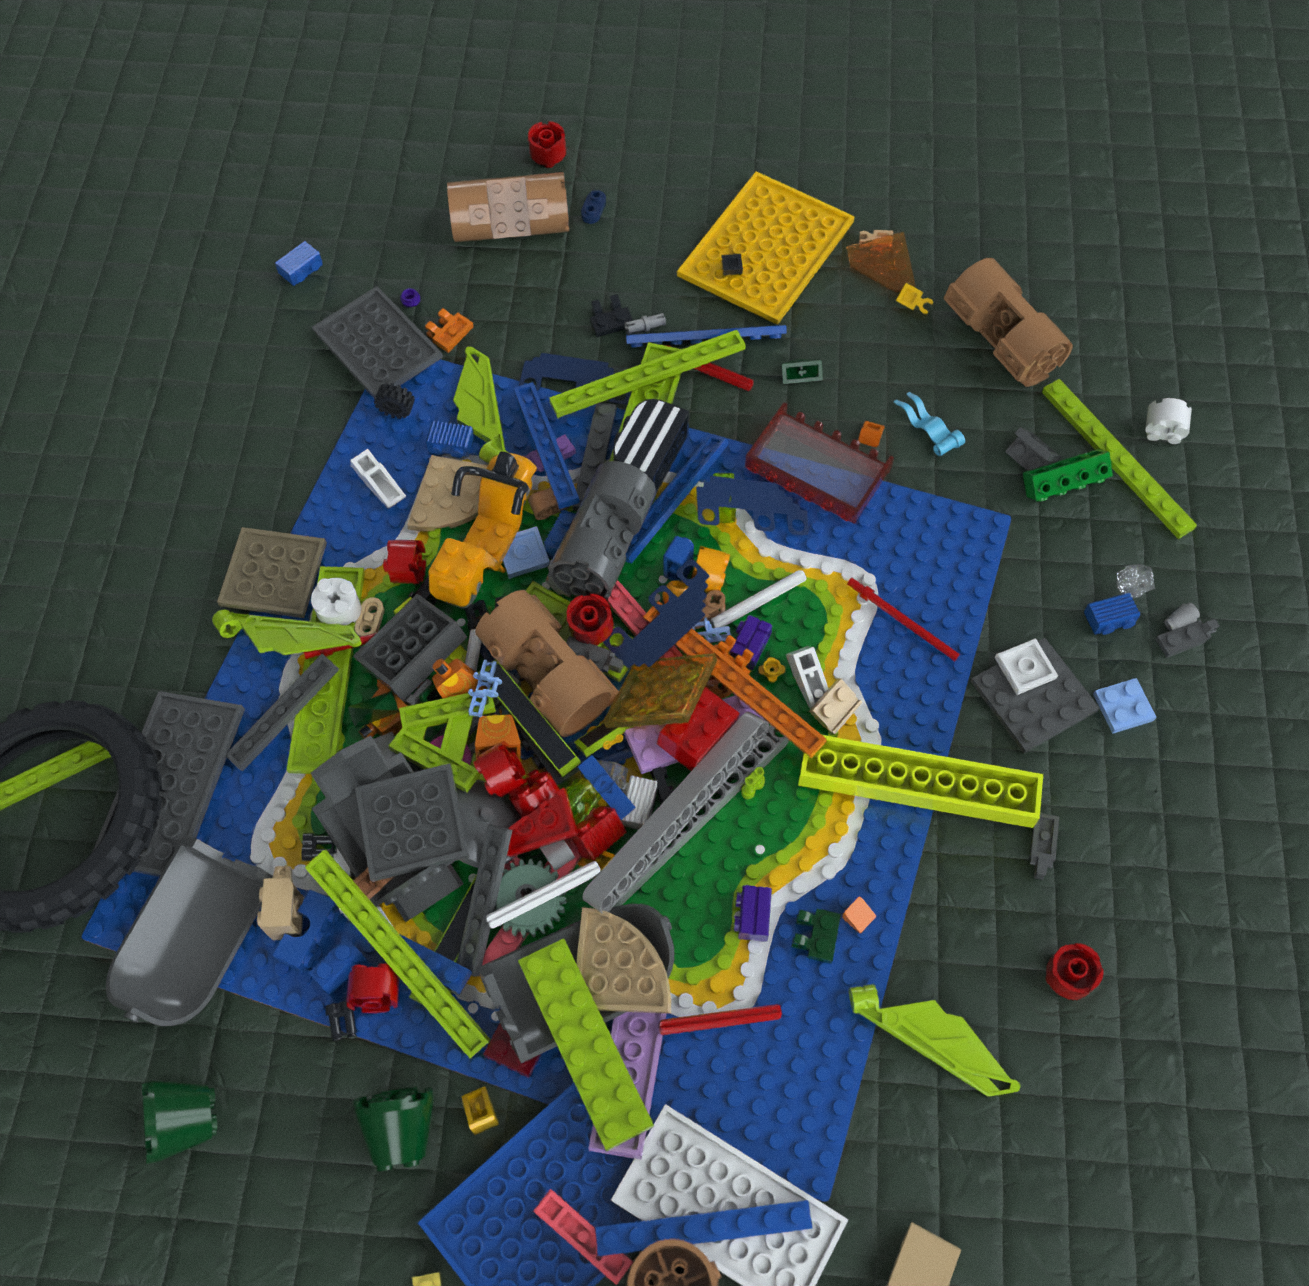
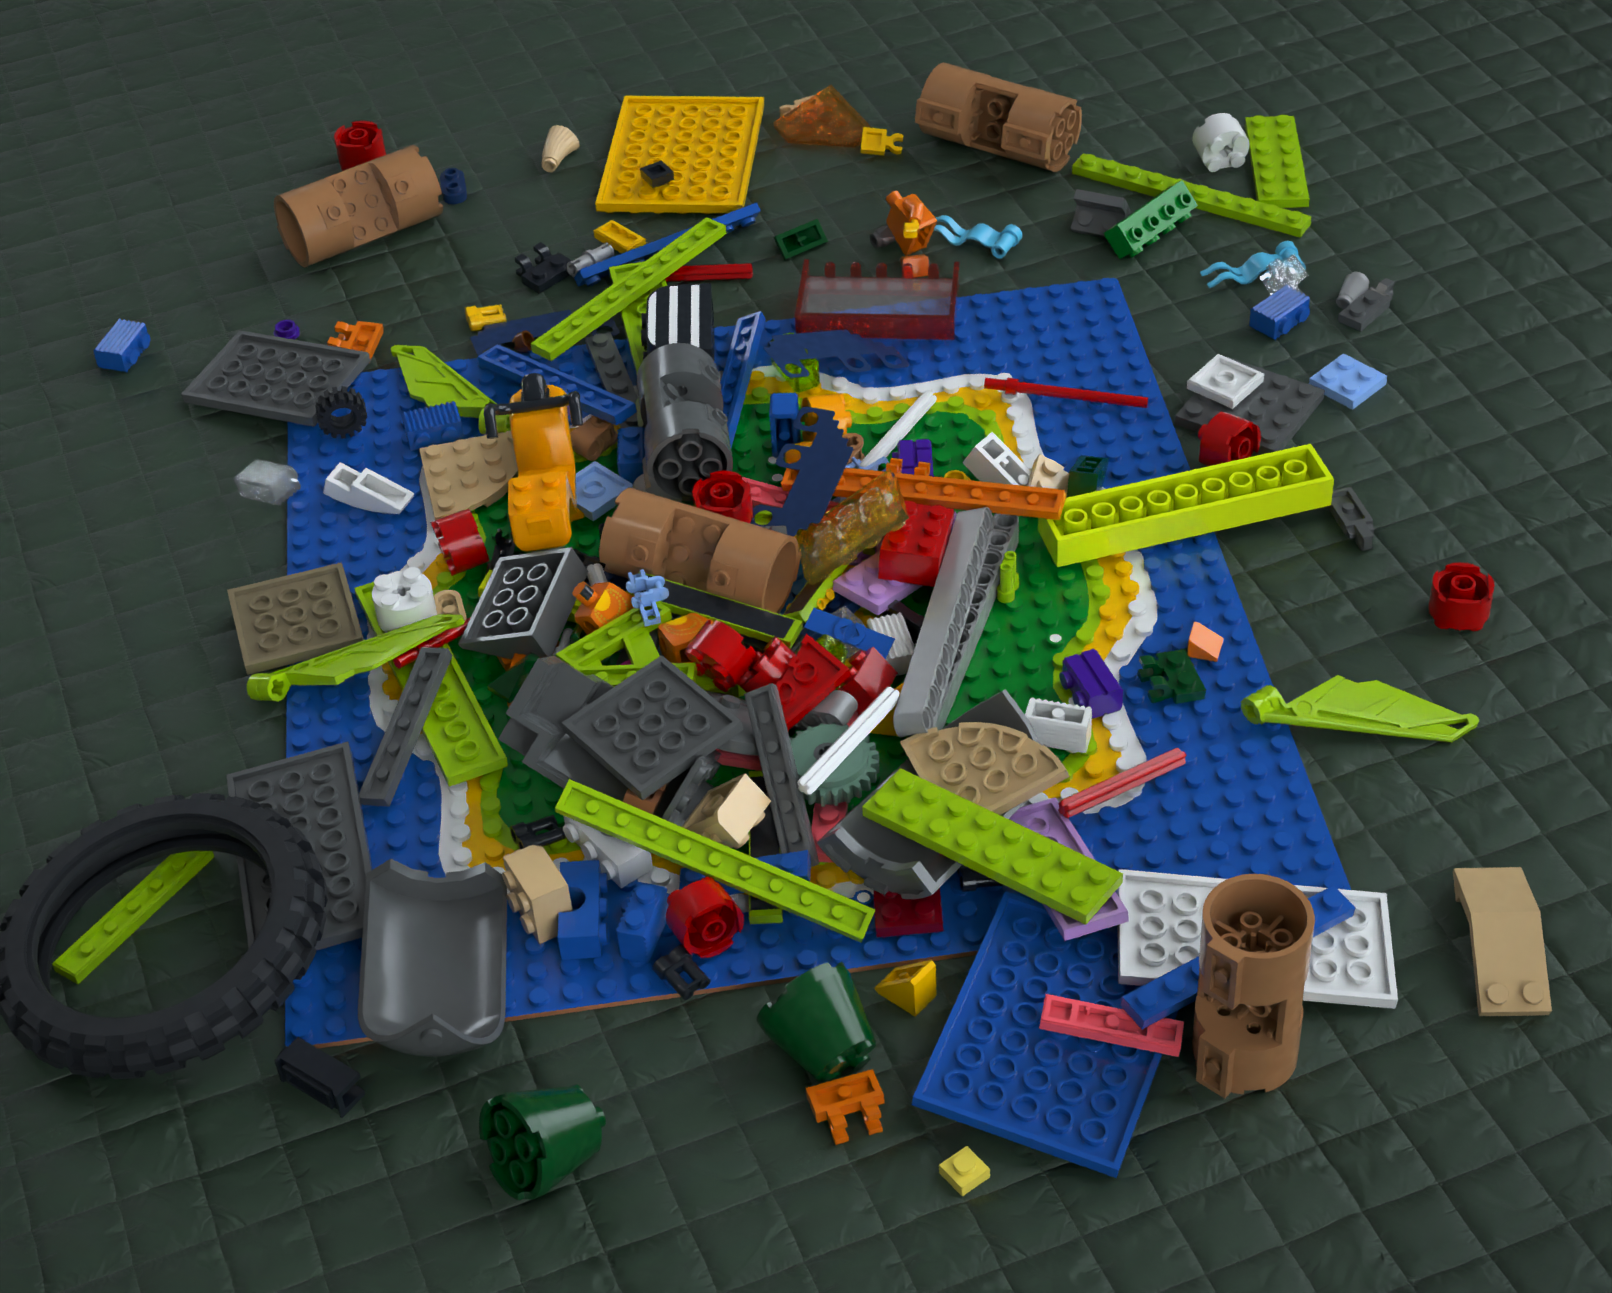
camera: 25 degrees left, 20 degrees down
none -> clear brick [234,459,301,506]
none -> black window [274,1037,365,1118]
none -> yellow piece [465,304,507,331]
none -> reddish brown hinge [512,330,535,353]
none -> tan piece [542,125,580,172]
none -> yellow plate [594,220,646,253]
none -> tan hinge [682,773,771,849]
none -> orange plate [806,1069,885,1145]
none -> orange torso [869,191,937,256]
none -> white brick [1025,697,1092,753]
none -> dark green slope [1067,455,1109,498]
none -> red brick [1198,411,1261,466]
none -> medium azure flag [1200,241,1306,288]
none -> lime plate [1245,115,1310,208]

